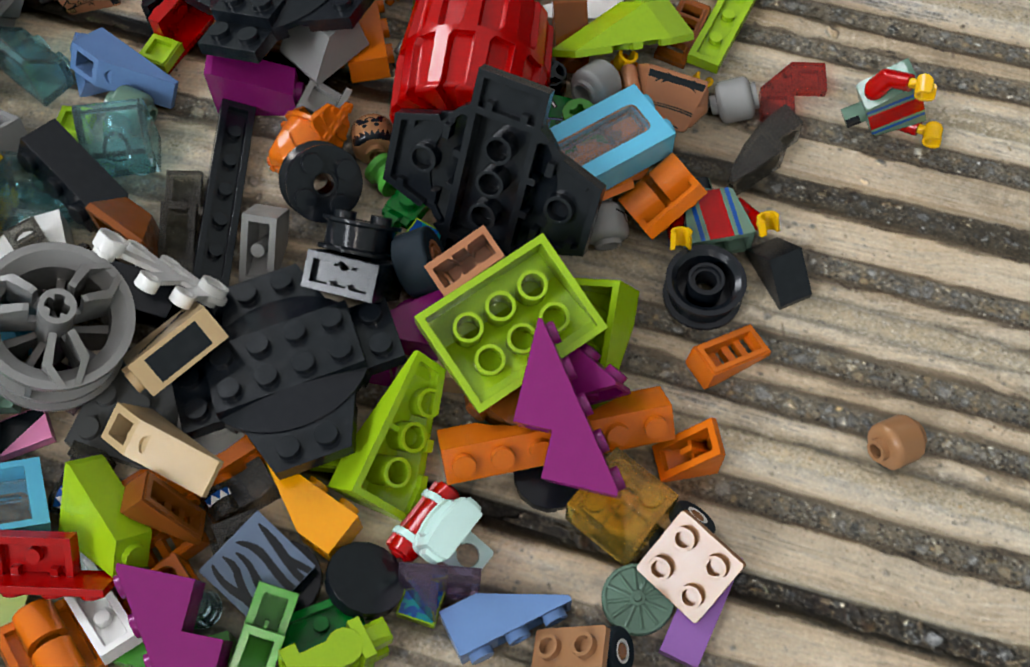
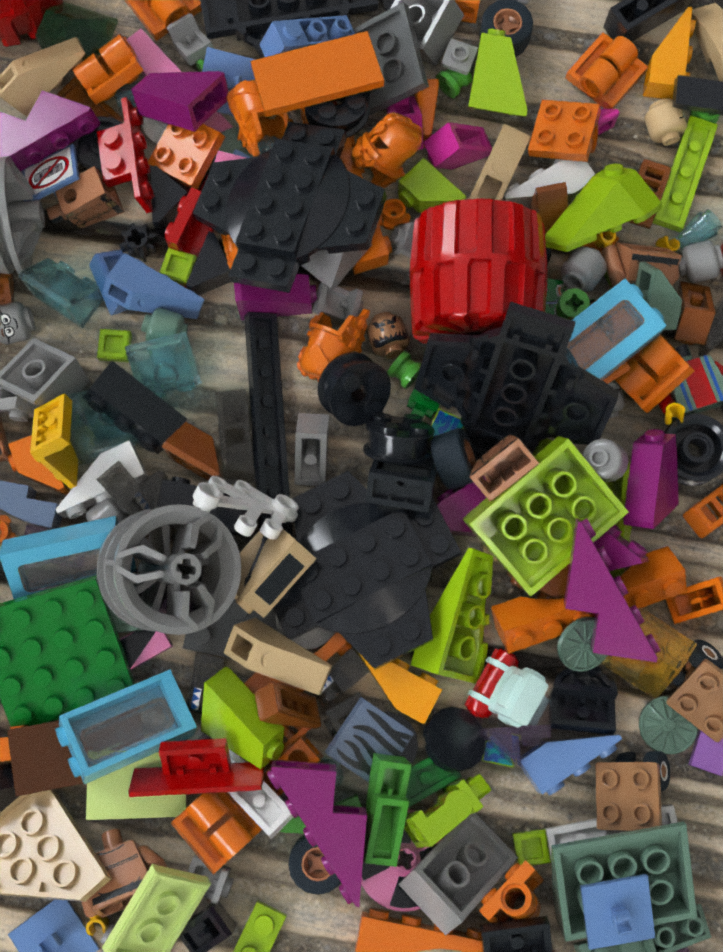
camera: 10 degrees left, 15 degrees up
none -> black gear [119,223,158,262]
none -> black slope [186,231,231,295]
none -> orange plate [381,199,411,230]
none -> black slope [549,666,618,735]
none -> sand green wheel [557,617,608,672]
none -> light grey head [582,438,629,483]
none -> magenta slope [623,429,679,529]
none -> sand green slope [633,261,682,330]
none -> dark orange slope [673,281,716,345]
none -> clear light blue cone [675,209,722,250]

